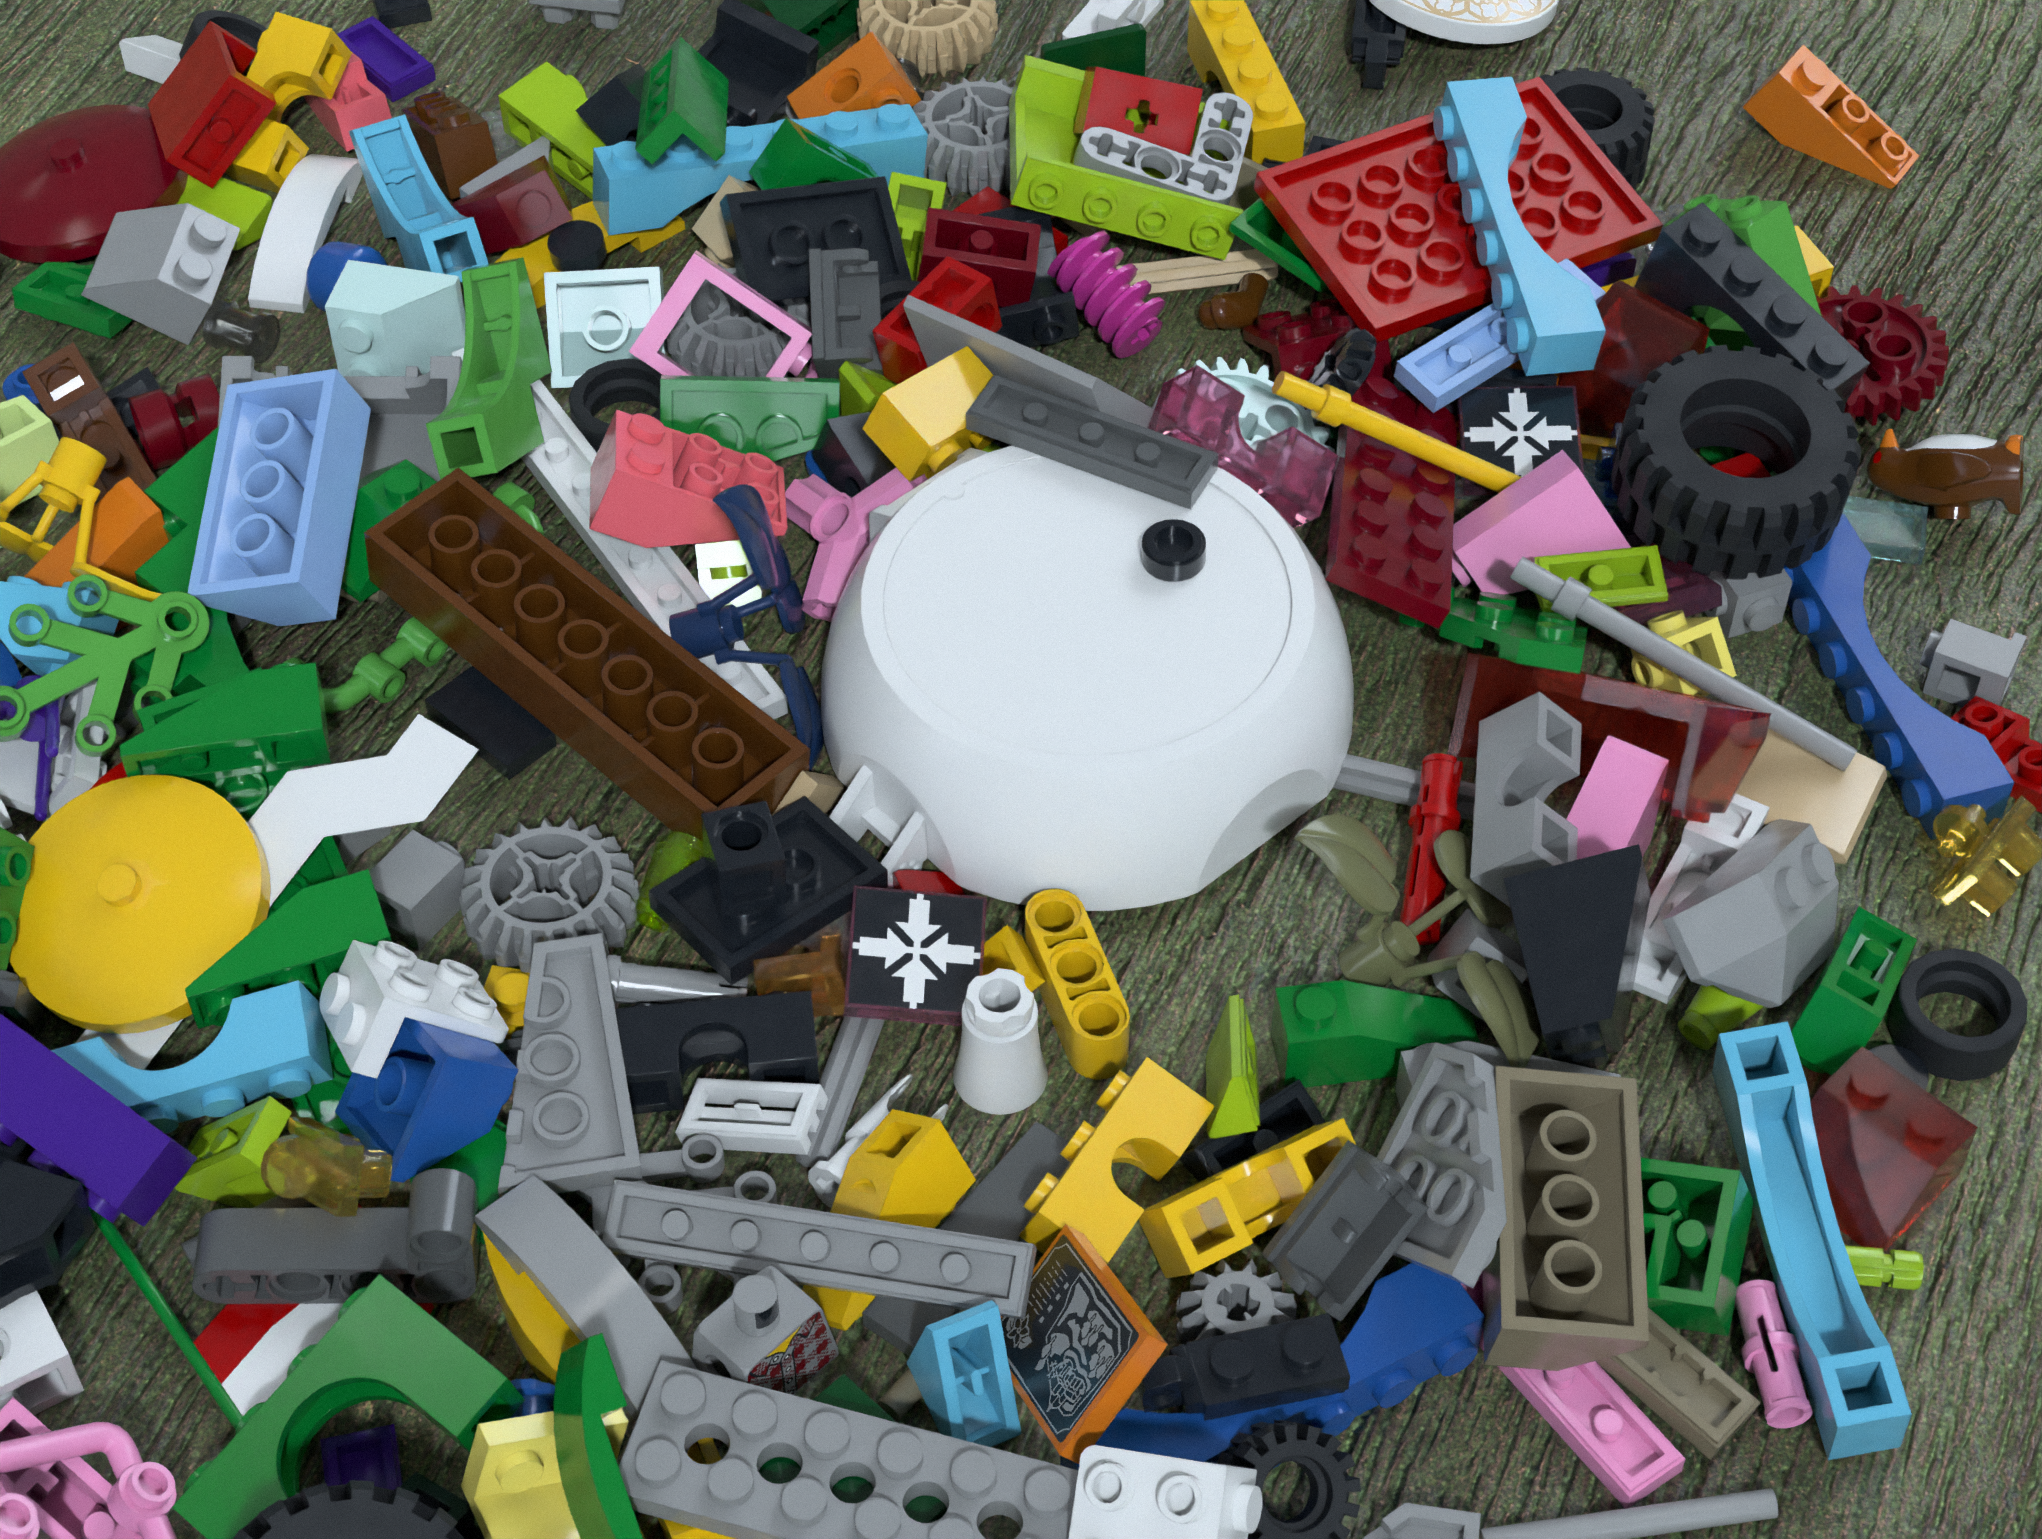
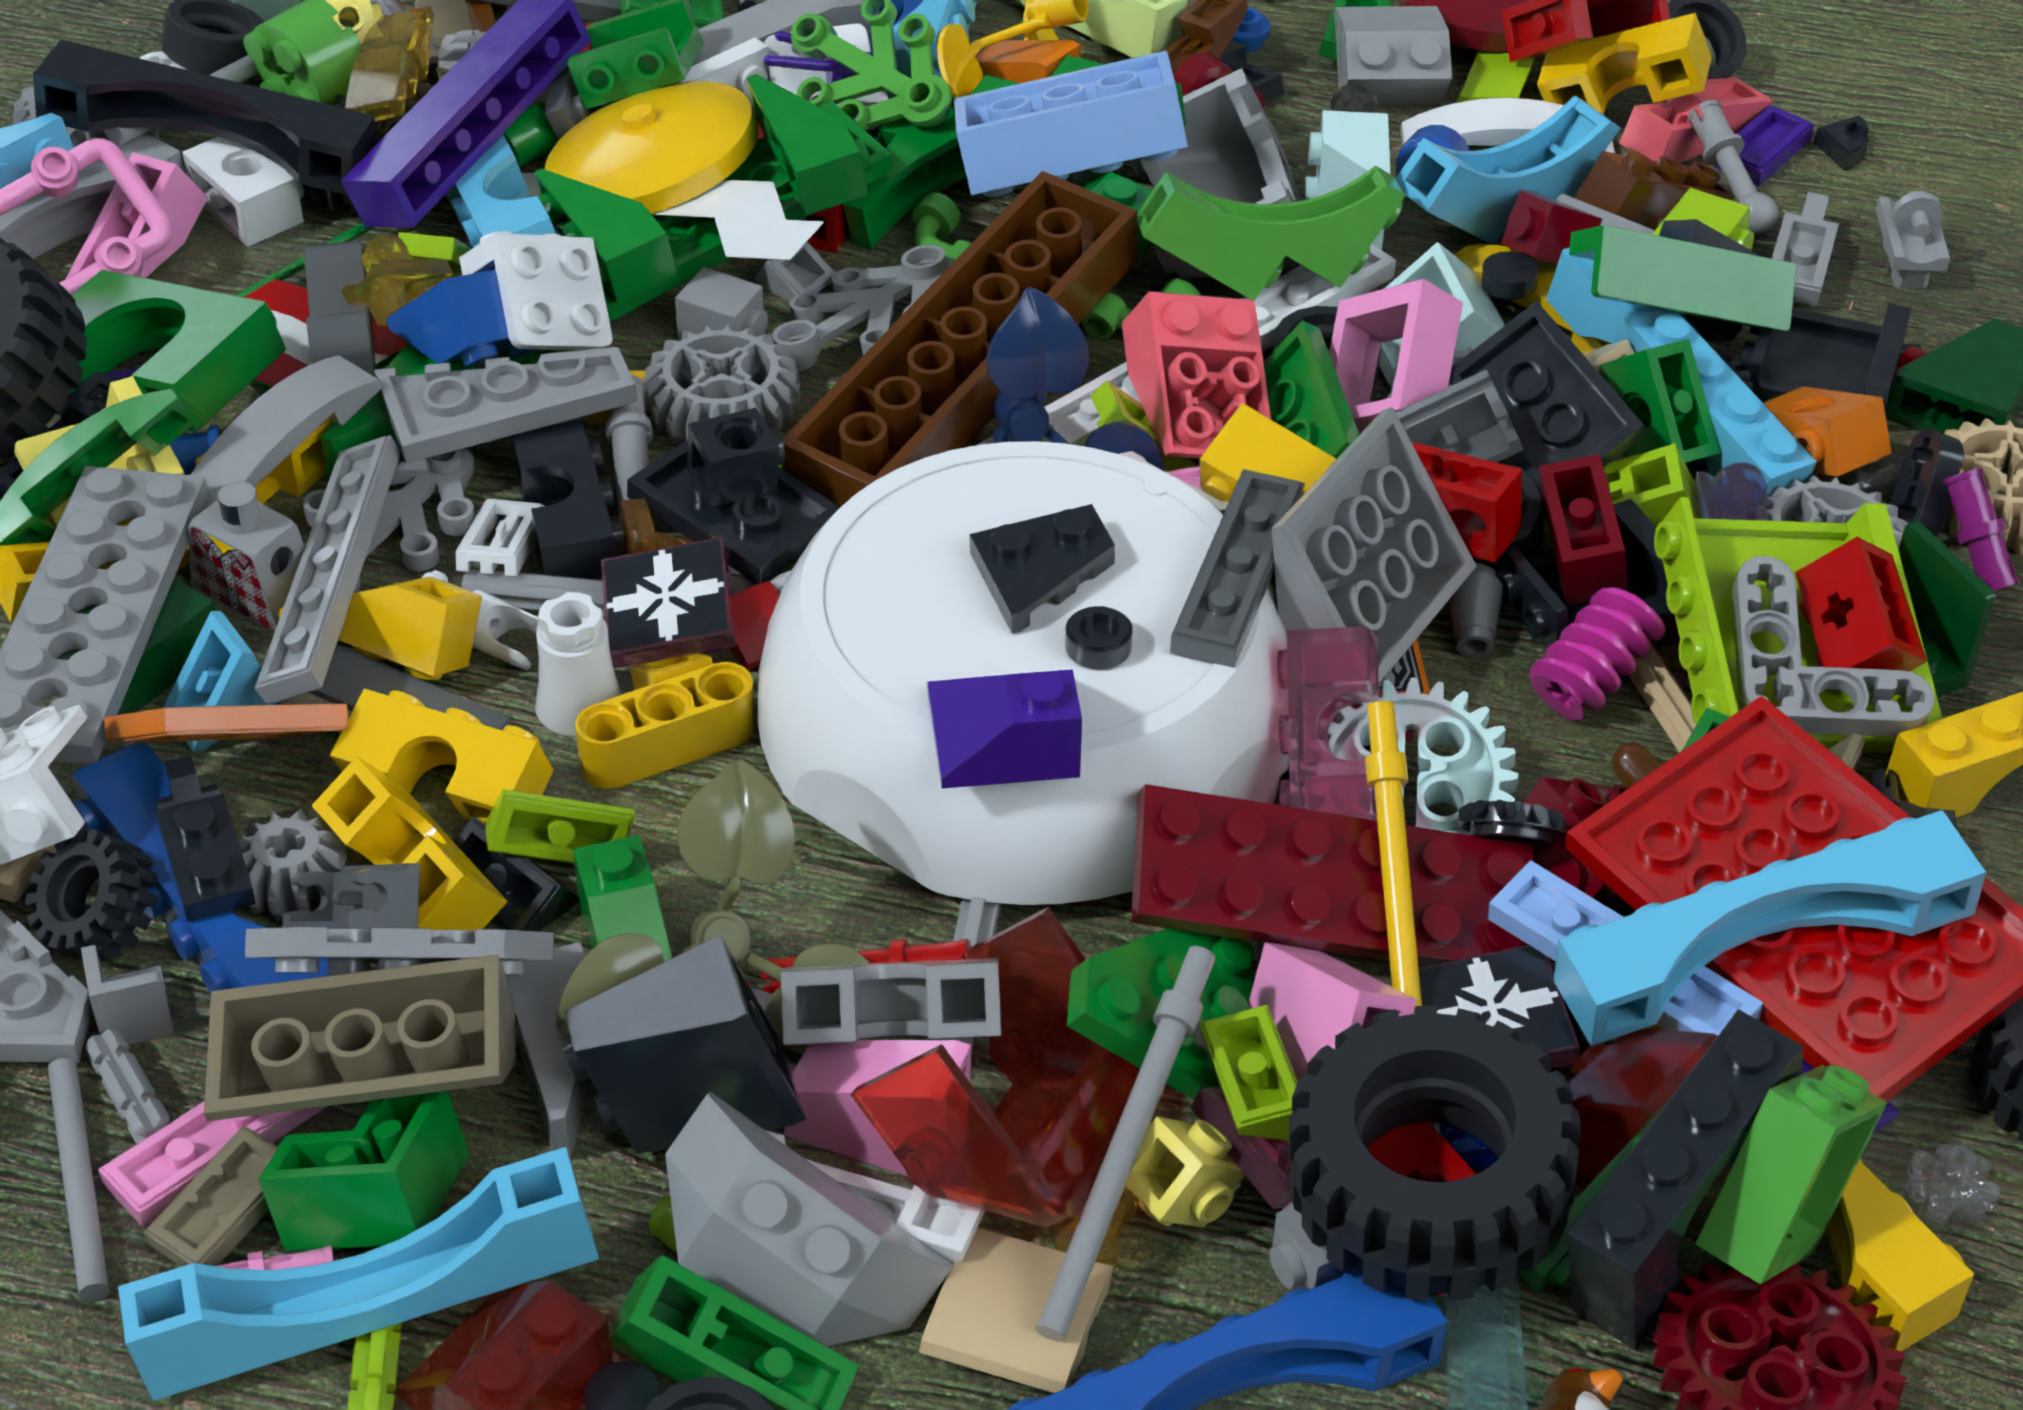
camera: 80 degrees right, 5 degrees down
none -> light grey panel [81,945,175,1045]
none -> light grey axle [85,1029,170,1144]
none -> light grey plant [772,245,953,370]
none -> dark purple slope [927,669,1082,789]
none -> black wing [969,504,1115,634]
none -> light grey pin [1688,100,1778,236]
none -> clear purple hips [1694,462,1769,521]
none -> light grey hinge [1772,192,1839,307]
none -> black beam [1890,429,1964,537]
none -> magenta pin [1943,467,2020,591]

